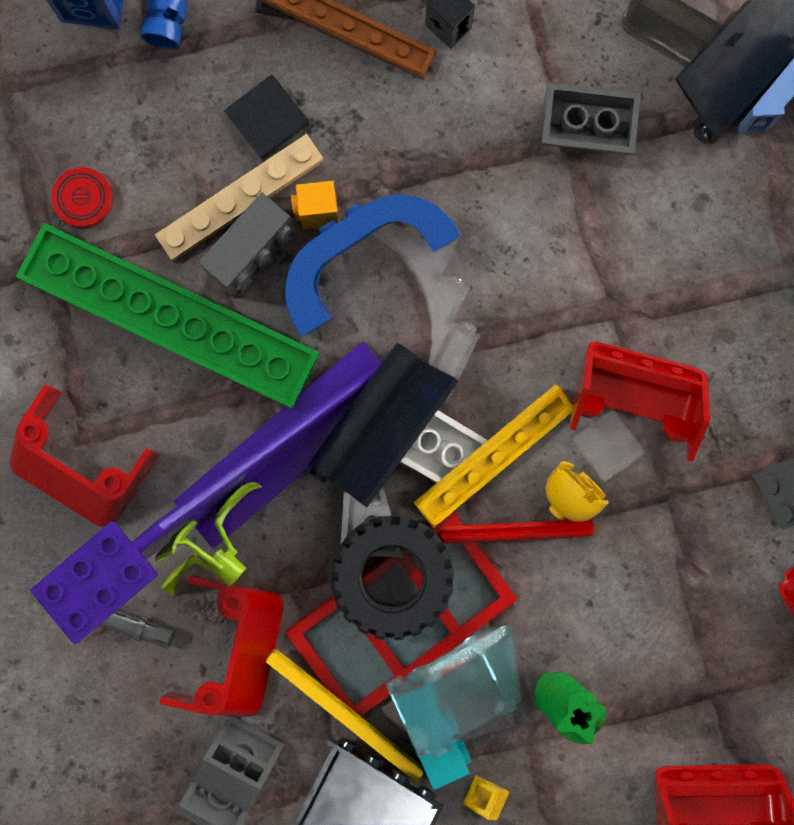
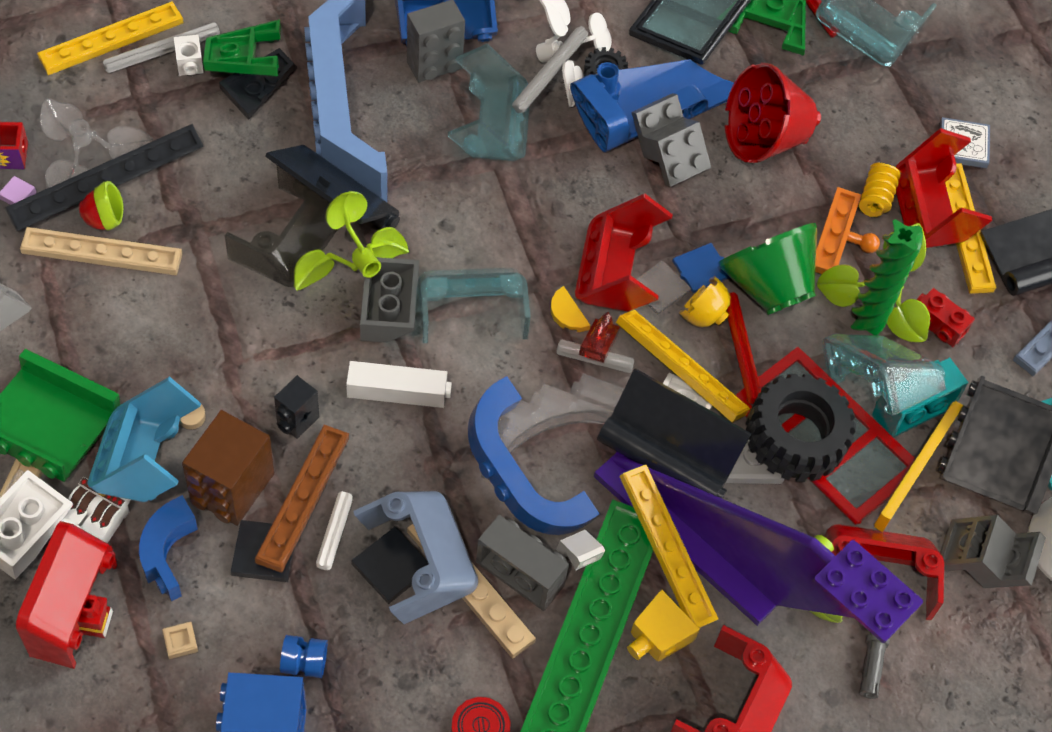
camera: 100 degrees left, 25 degrees down
light orange brick [291,181,339,230] -> none
yellow slope [462,775,509,820] -> none
none -> lime plant [294,191,409,291]
none -> white axle [316,491,353,570]
none -> white brick [346,361,452,408]
none -> sand blue windscreen [353,491,478,624]
none -> clear light blue windscreen [419,268,531,343]
none -> yellow tile [550,286,590,332]
none -> white slope [556,530,605,571]
none -> light grey axle [557,339,634,373]
none -> clear red tile [579,312,620,363]
none -> yellow tile [619,465,718,628]
none -> yellow torso [627,590,700,661]
none -> blue piece [672,243,731,293]
none -> green cone [718,223,817,315]
none -> orange plate [815,187,880,274]
none -> lime plant [817,223,930,342]
none -> yellow piece [859,162,901,217]
none -> red brick [917,288,975,348]

